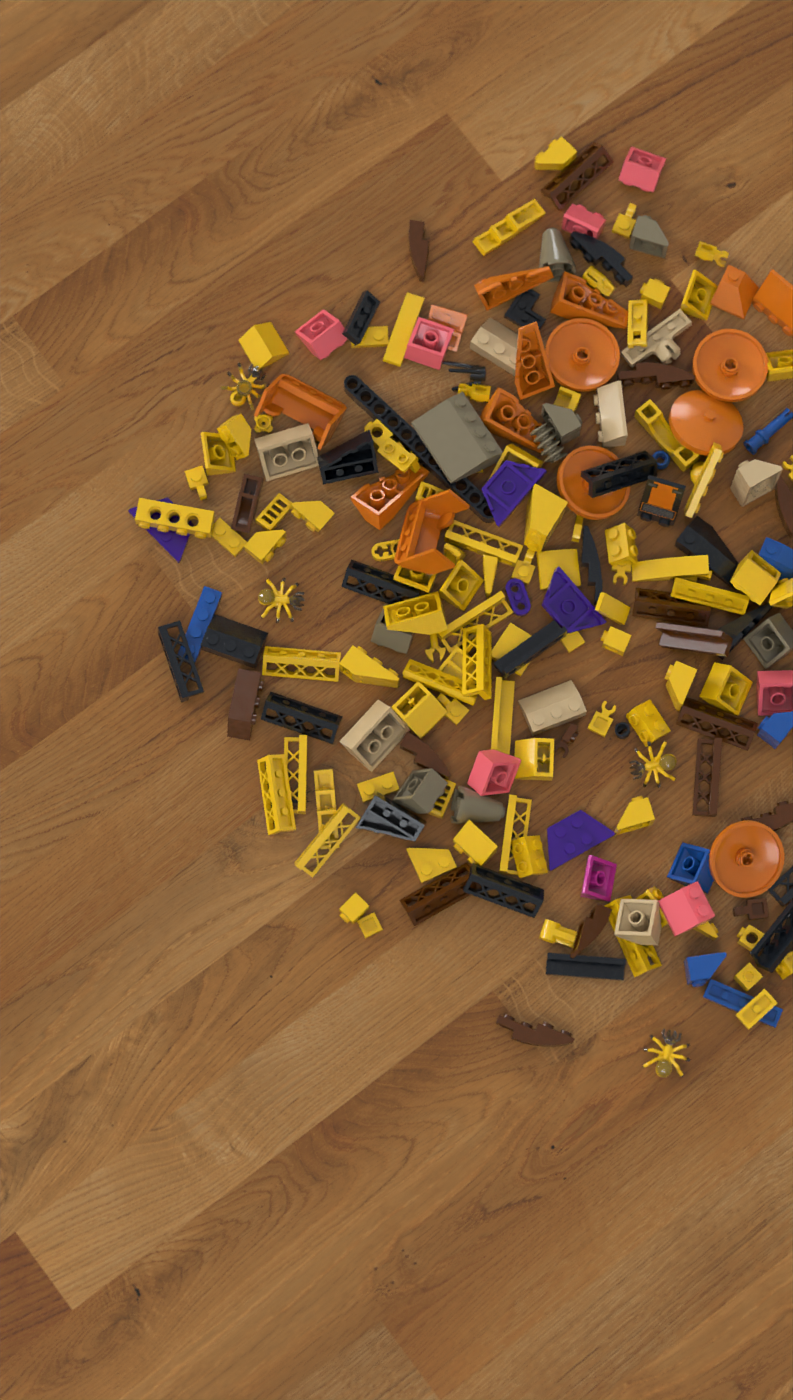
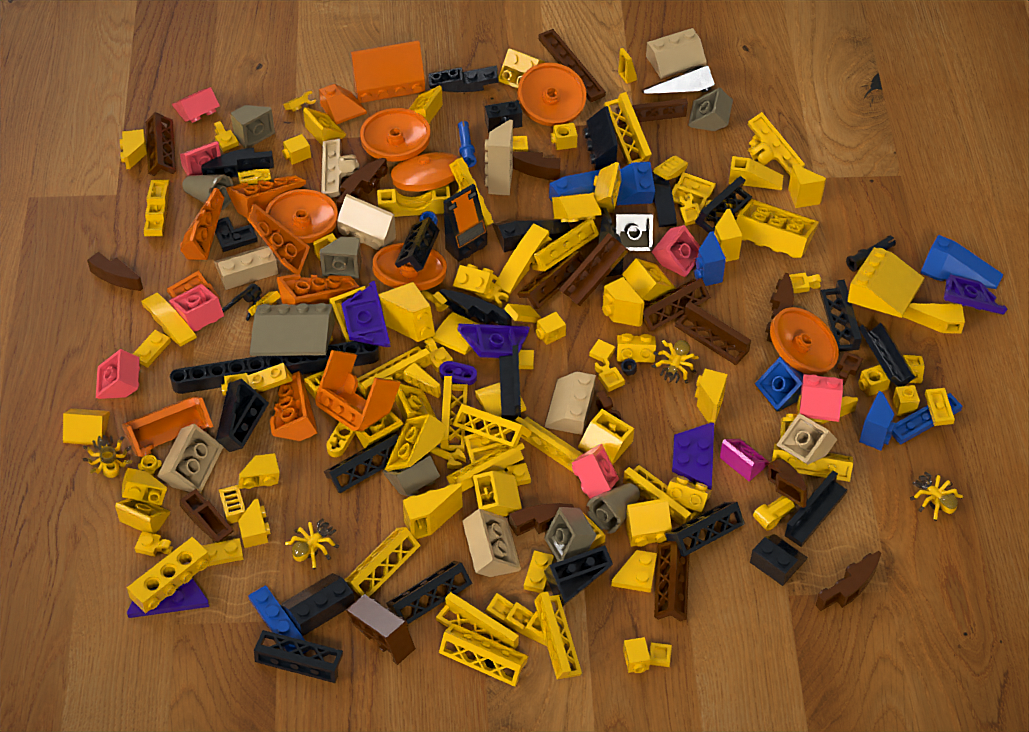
camera: 55 degrees left, 25 degrees down
black plate [342,290,380,346] -> none
dark tan piece [530,421,568,463] -> none
yellow plate [627,299,648,348] -> none
none -> yellow tile [589,339,615,362]
none -> black slope [750,534,808,586]

